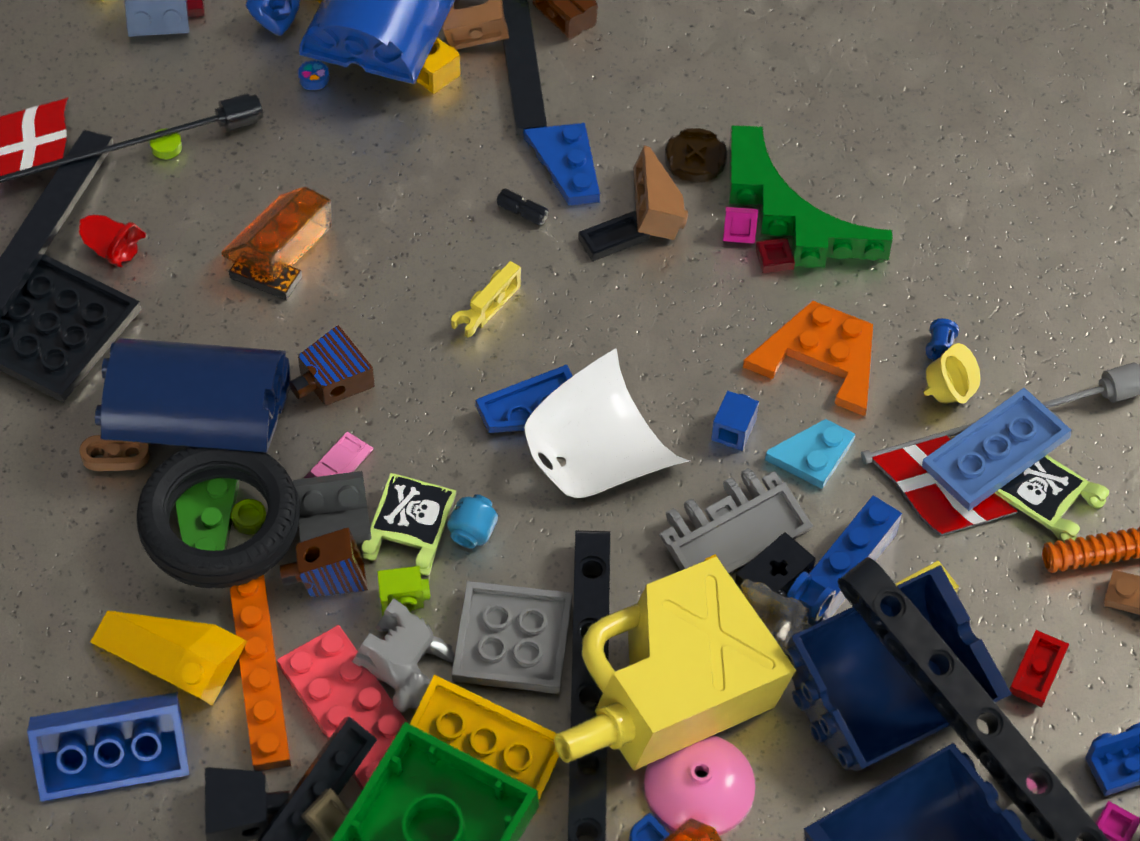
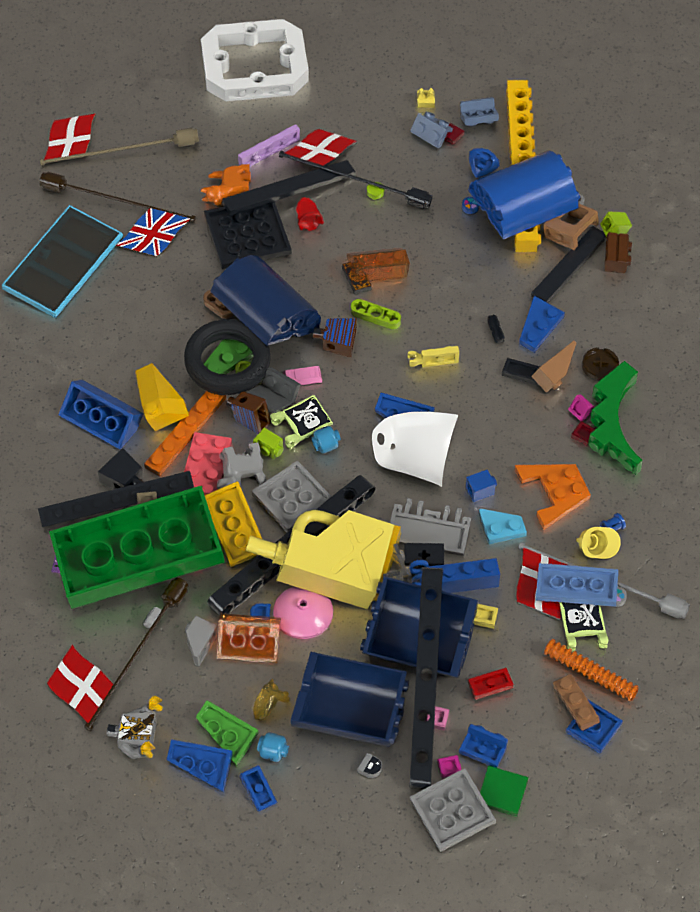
camera: 45 degrees right, 0 degrees up
none -> lime beam [351,299,401,329]

